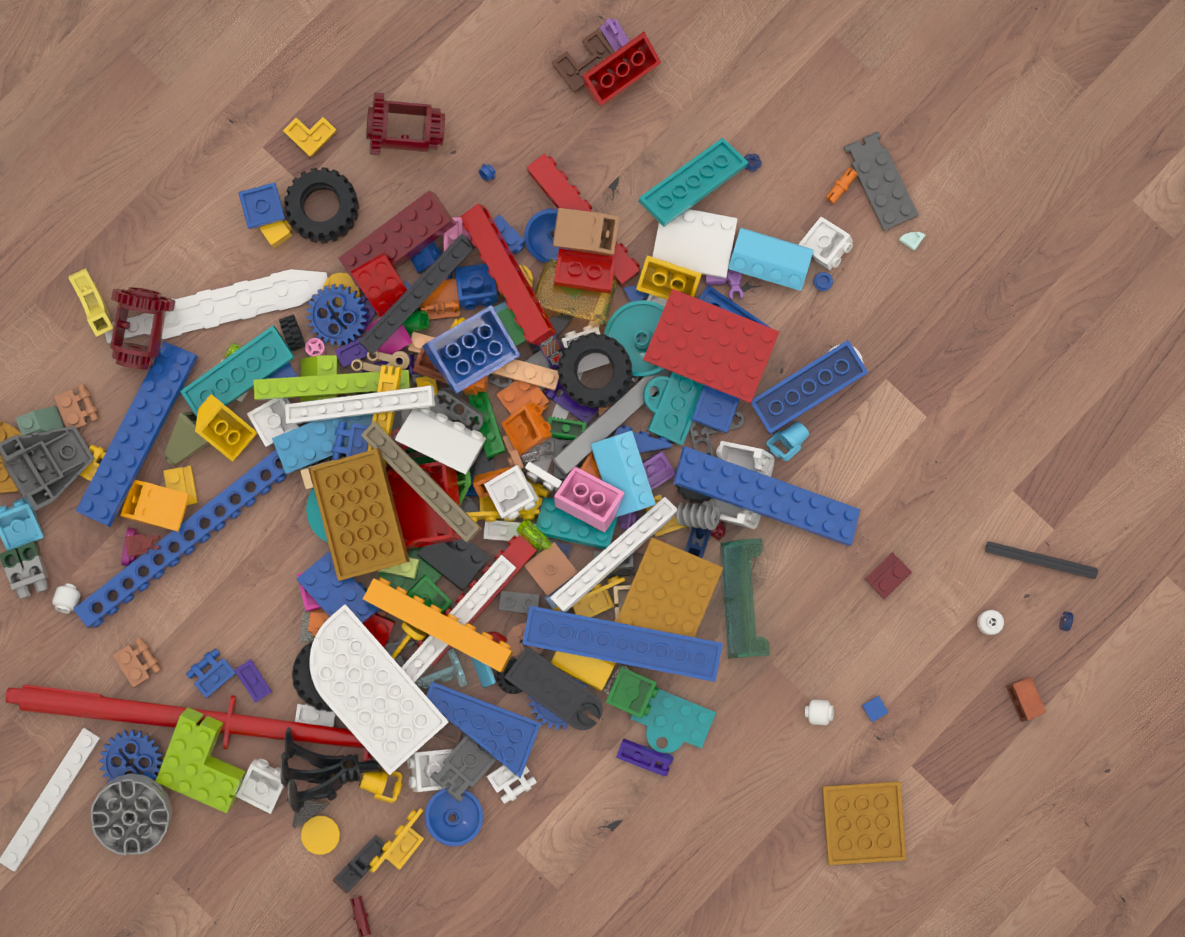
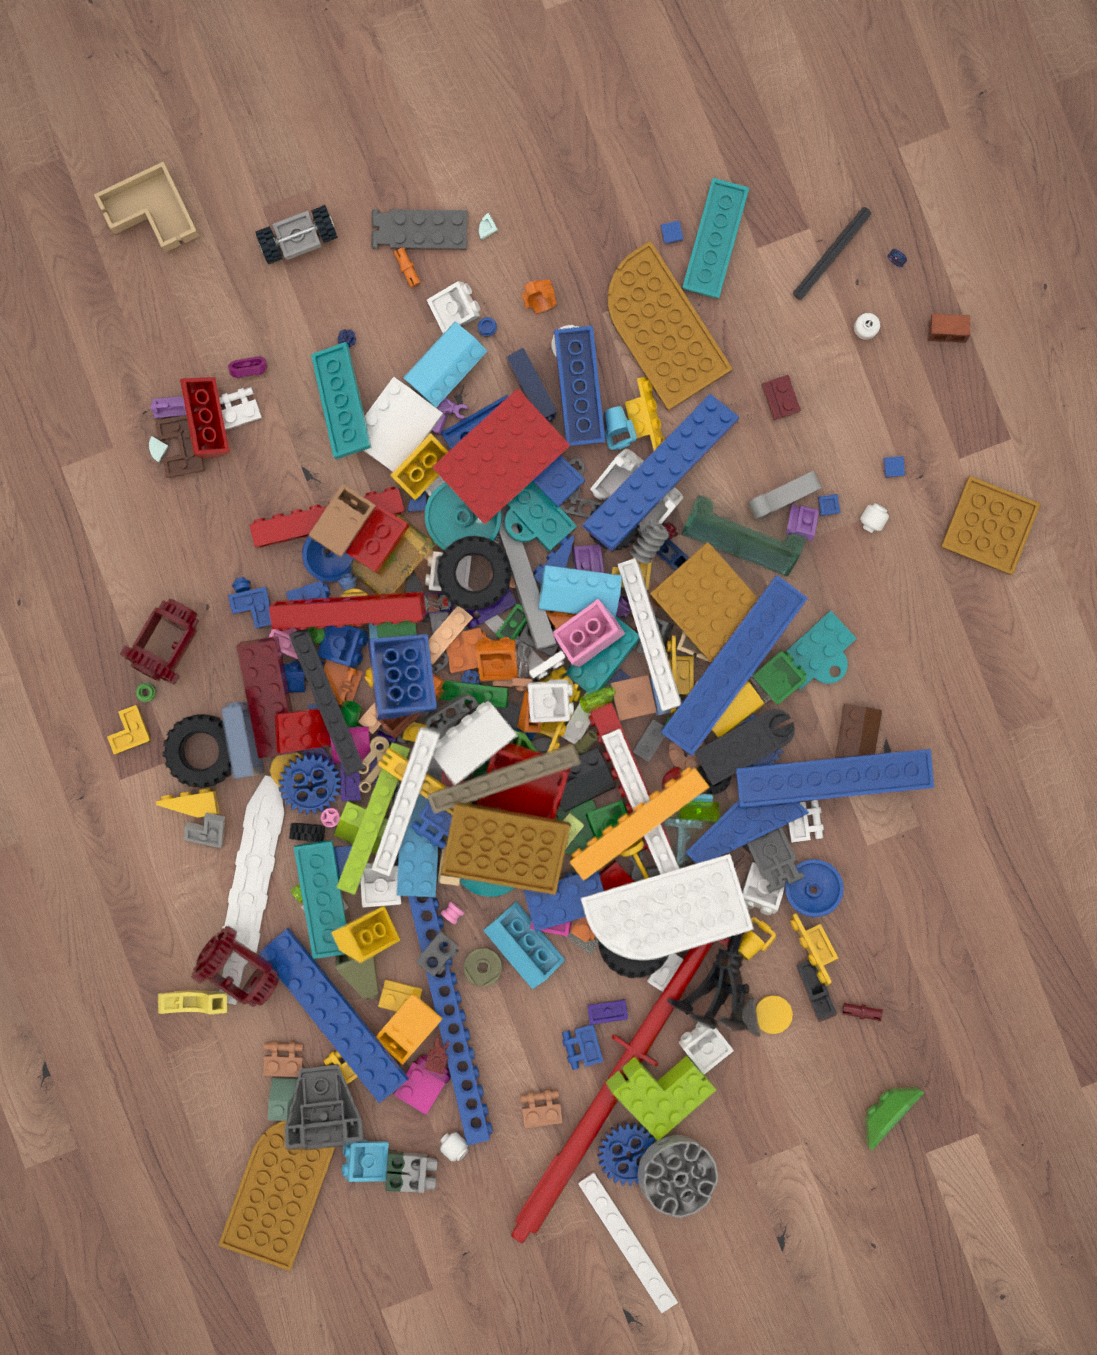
camera: 60 degrees left, 5 degrees up
blue plate [238,182,286,230] -> none
dark purple plate [616,738,674,776] -> none
none -> bright green plate [136,683,156,702]
none -> light aqua tile [149,436,169,463]
none -> light grey plate [184,813,225,848]
none -> white plate [219,387,262,430]
none -> sand blue window [221,702,265,779]
none -> magenta plate [228,357,267,378]
none -> blue plate [228,587,271,629]
none -> plate [255,205,338,265]
none -> bright green plate [308,626,325,644]
none -> medium blue plate [338,573,357,590]
none -> dark pink plate [394,1061,445,1115]
none -> dark grey brick [416,930,459,977]
none -> bright pink wheel [441,901,465,925]
none -> blue plate [461,669,480,684]
none -> olive plate [464,947,502,986]
none -> medium azure slope [483,901,565,989]
none -> dark blue slope [507,348,557,422]
none -> orange hair [521,279,557,314]
none -> olive pin [575,730,598,756]
none -> pearl gold plate [608,240,733,411]
none -> yellow bracket [625,377,665,451]
none -> blue tile [660,221,683,245]
none -> clear neon green panel [679,801,719,822]
none -> teal plate [682,178,749,299]
none -> blue plate [736,749,934,807]
none -> light grey beam [747,471,822,521]
none -> medium lavender plate [786,503,819,541]
none -> blue tile [818,494,840,516]
none -> reddish brown slope [835,704,882,758]

